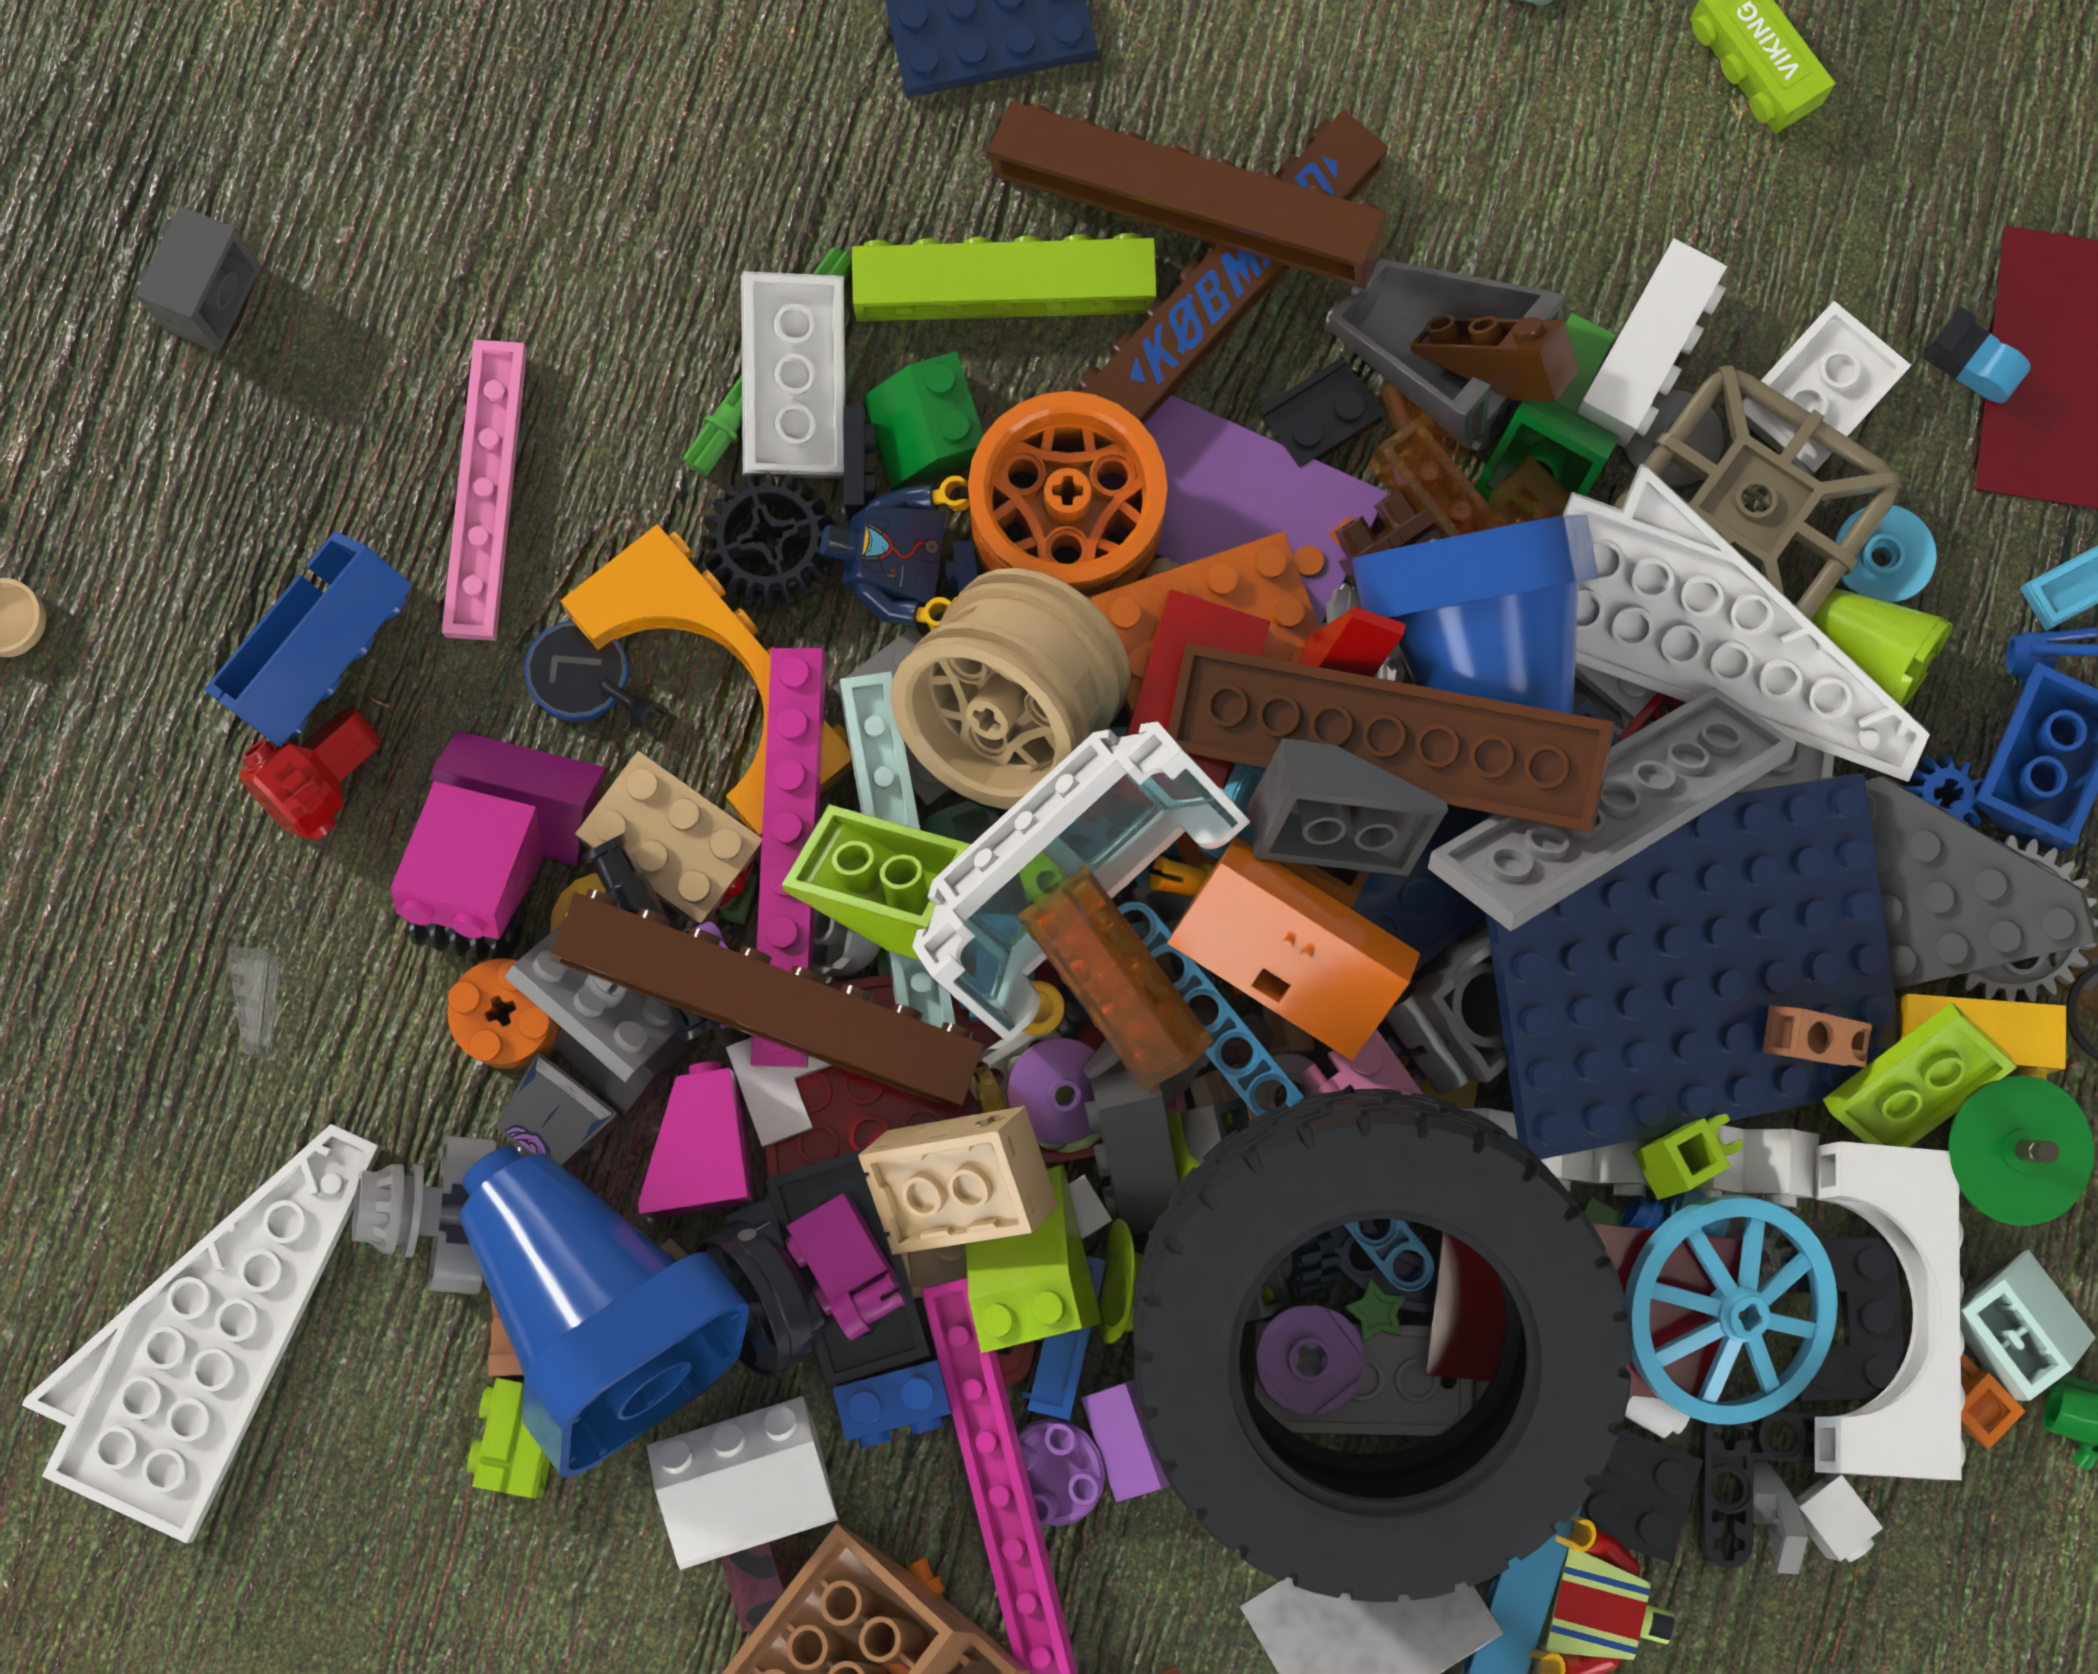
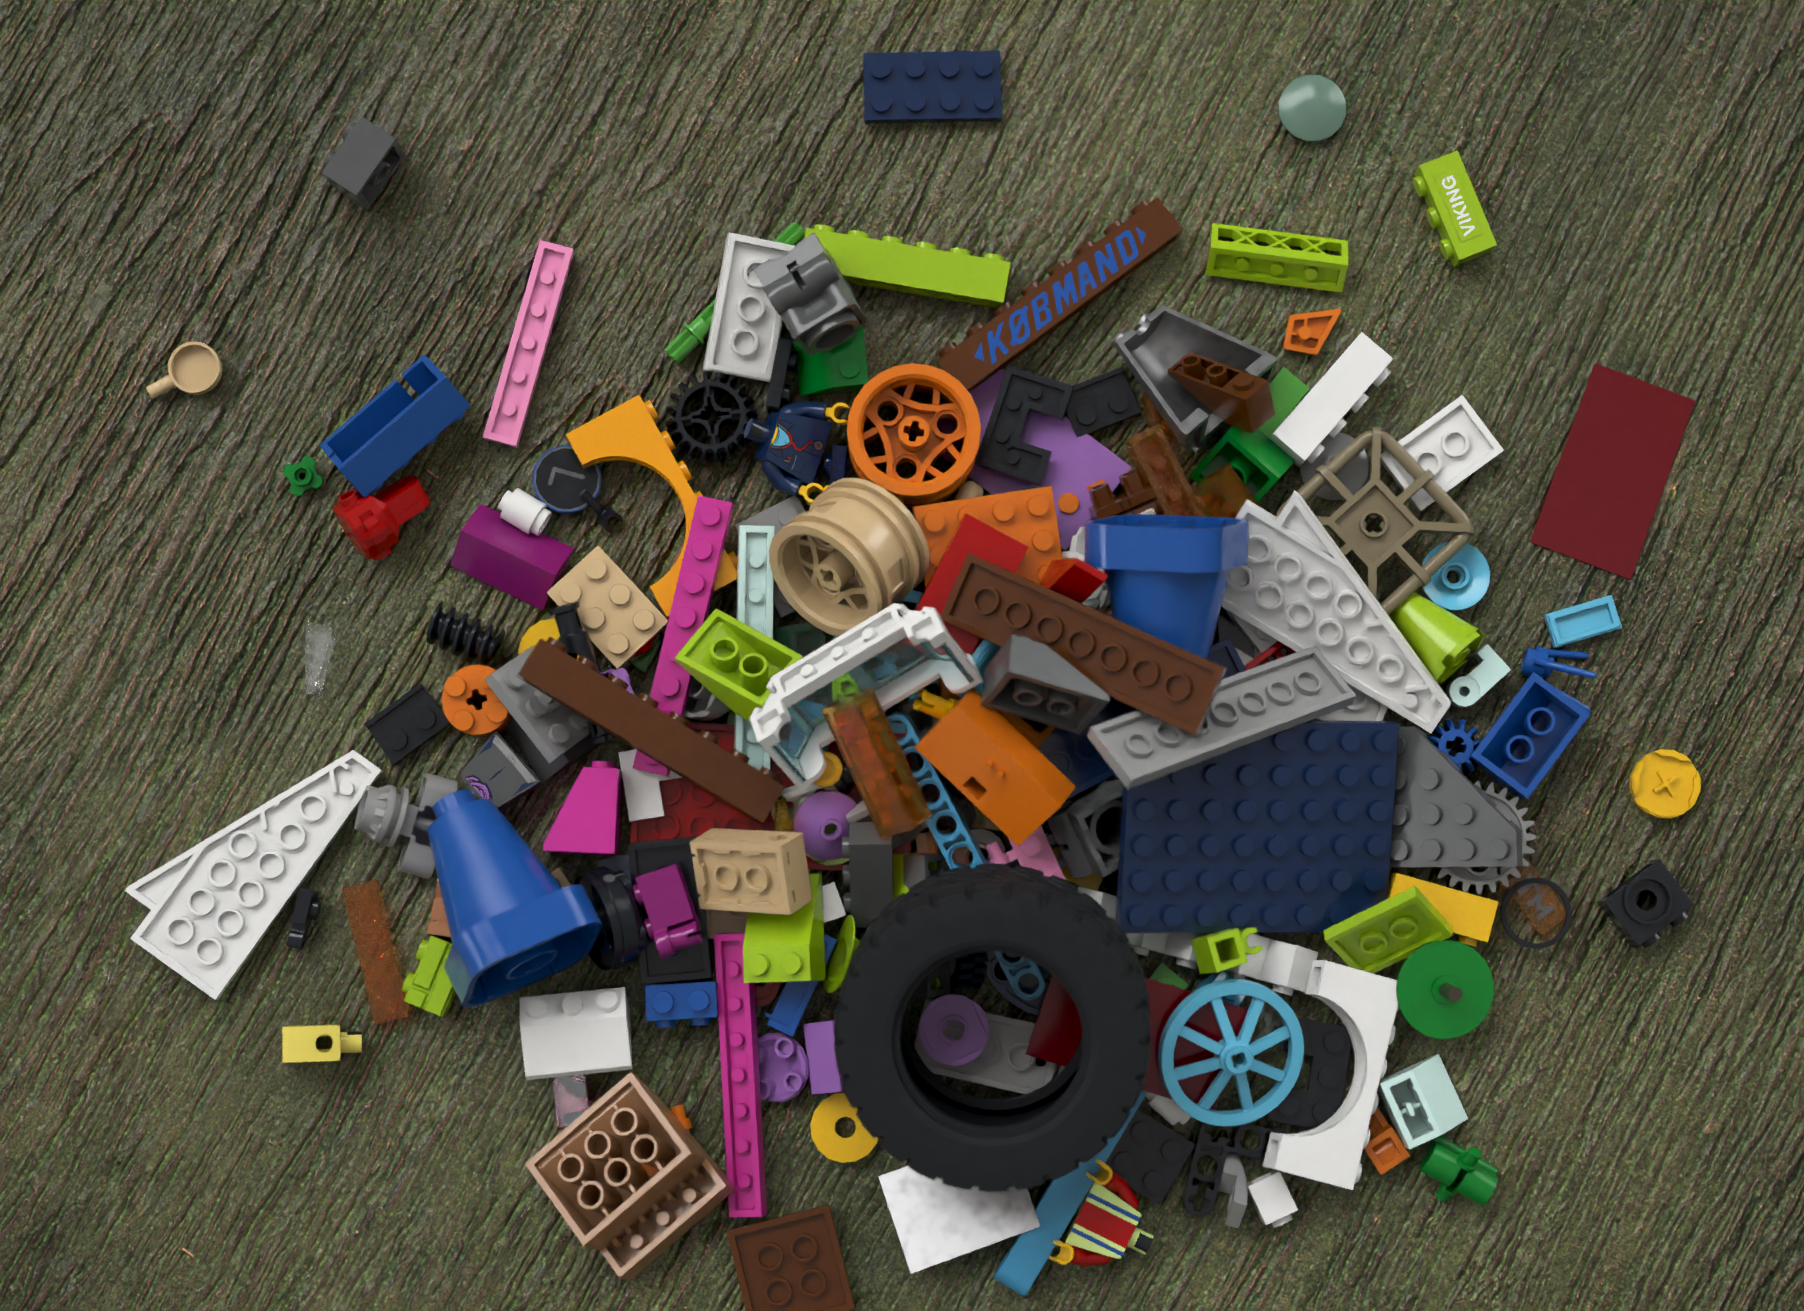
camera: 10 degrees right, 5 degrees up
dark pink slope [390,781,544,940] -> none
reddish brown brick [987,101,1388,289] -> none
bright green piece [1344,1279,1406,1343] -> none
blue plate [1618,1196,1666,1230] -> none
nougat leg [1762,1005,1872,1067] -> none
leg [1923,306,2031,403] -> none
none -> light yellow torso [282,1025,362,1063]
none -> green plate [283,456,323,496]
none -> black plate [286,888,322,949]
none -> clear orange plate [342,880,411,1025]
none -> black plate [364,683,451,765]
none -> white brick [498,488,552,536]
none -> dark grey piece [754,233,867,356]
none -> yellow tile [810,1092,878,1163]
none -> black plate [975,366,1074,486]
none -> lime fence [1206,223,1348,293]
none -> orange piece [1282,309,1341,356]
none -> light aqua leg [1445,644,1511,708]

